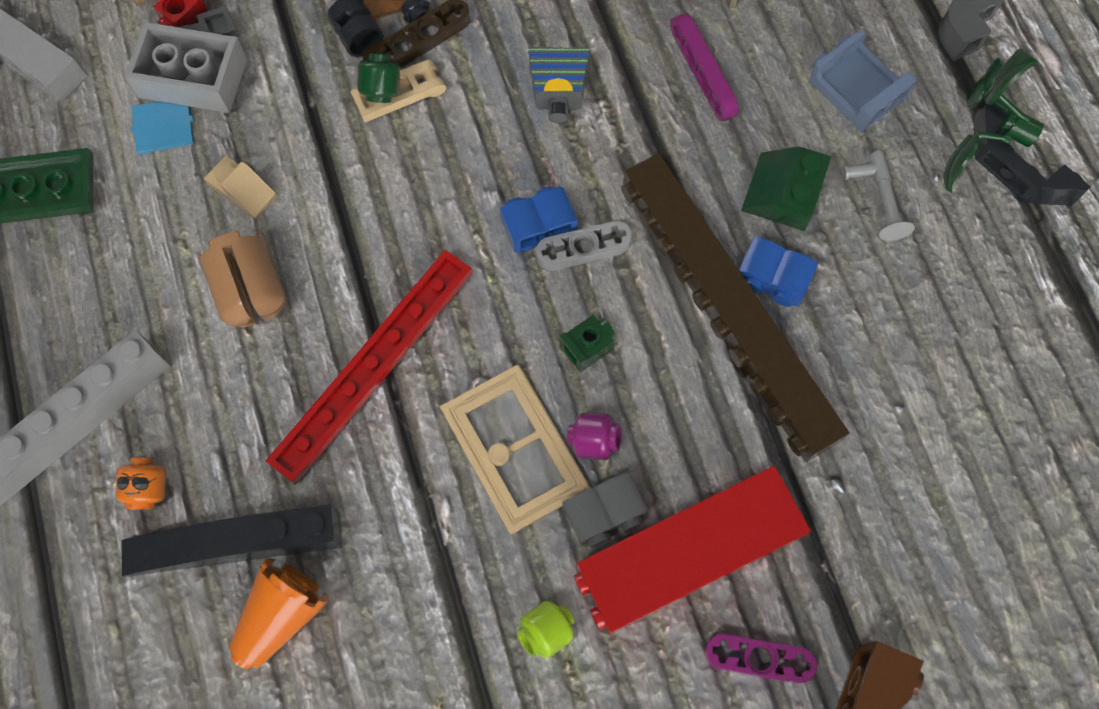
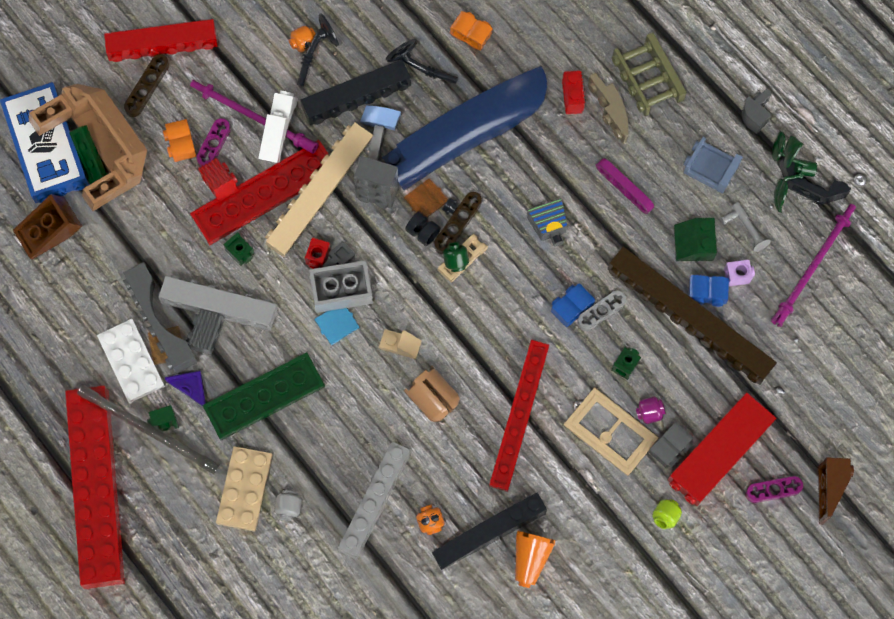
camera: 25 degrees left, 0 degrees up
none -> lavender brick [724,260,755,286]
none -> magenta bar [771,204,856,327]

